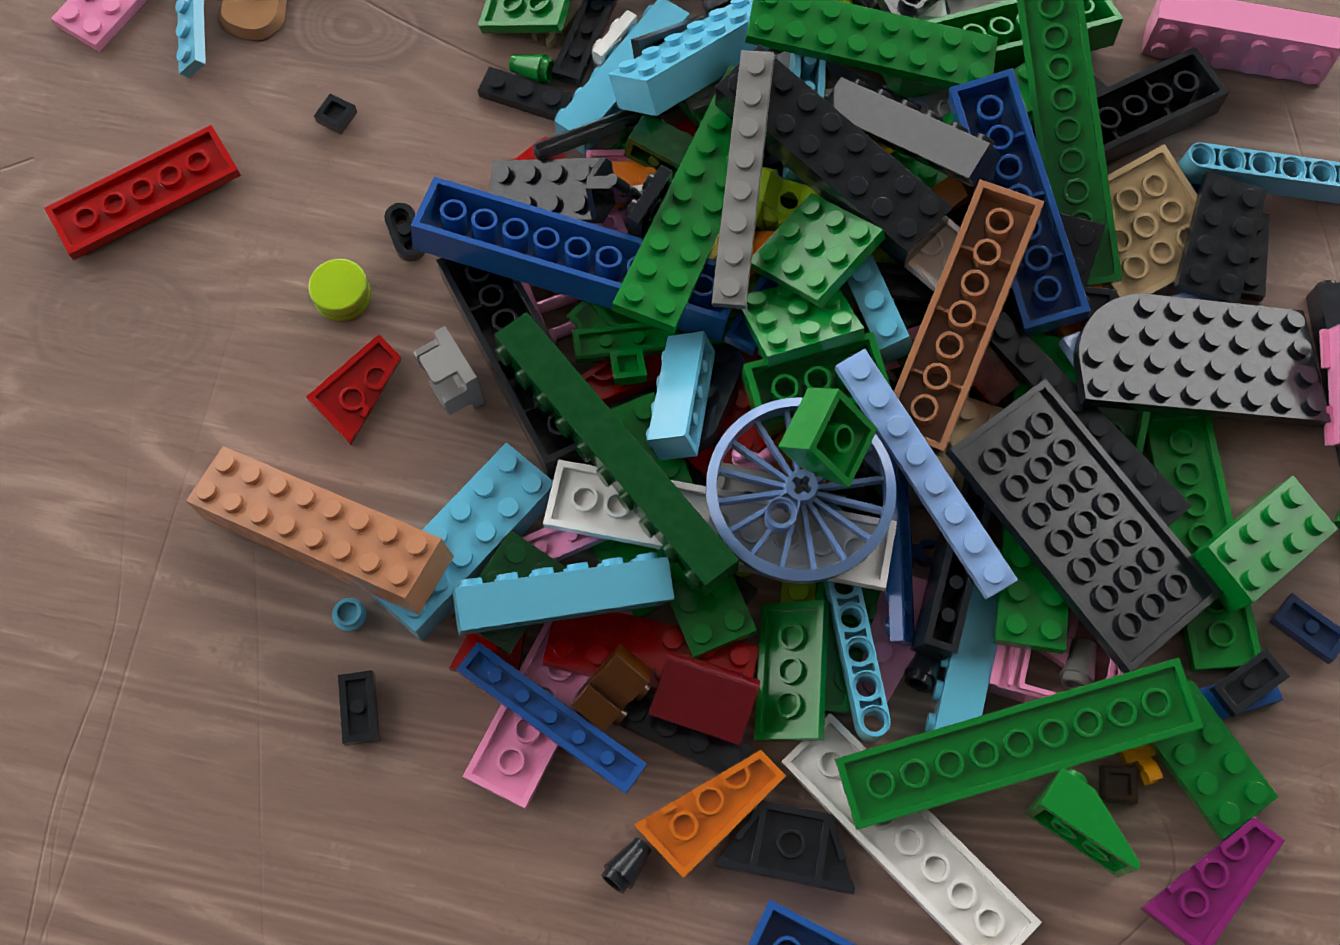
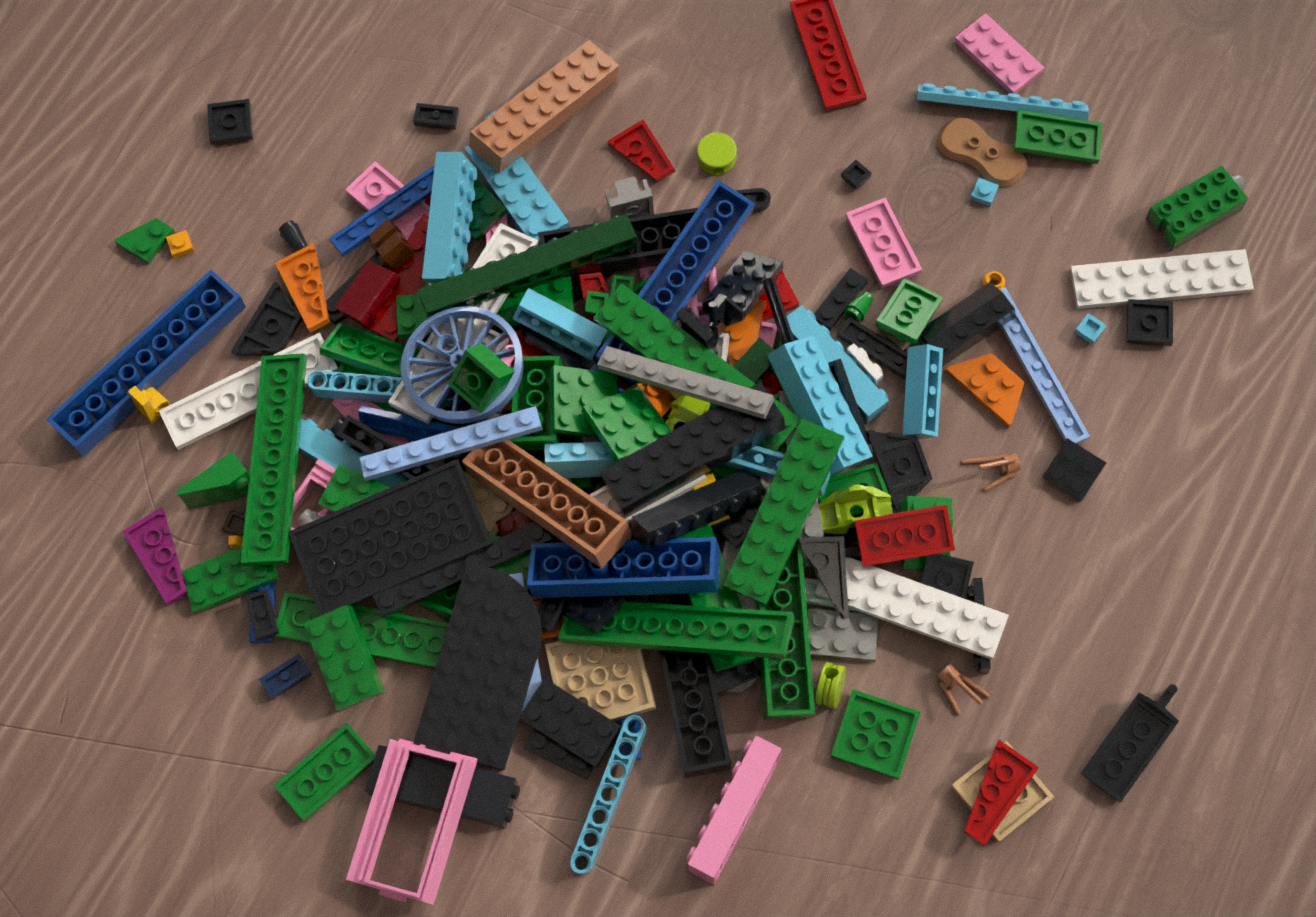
camera: 110 degrees right, 0 degrees up
none -> bright pink plate [846,197,922,289]

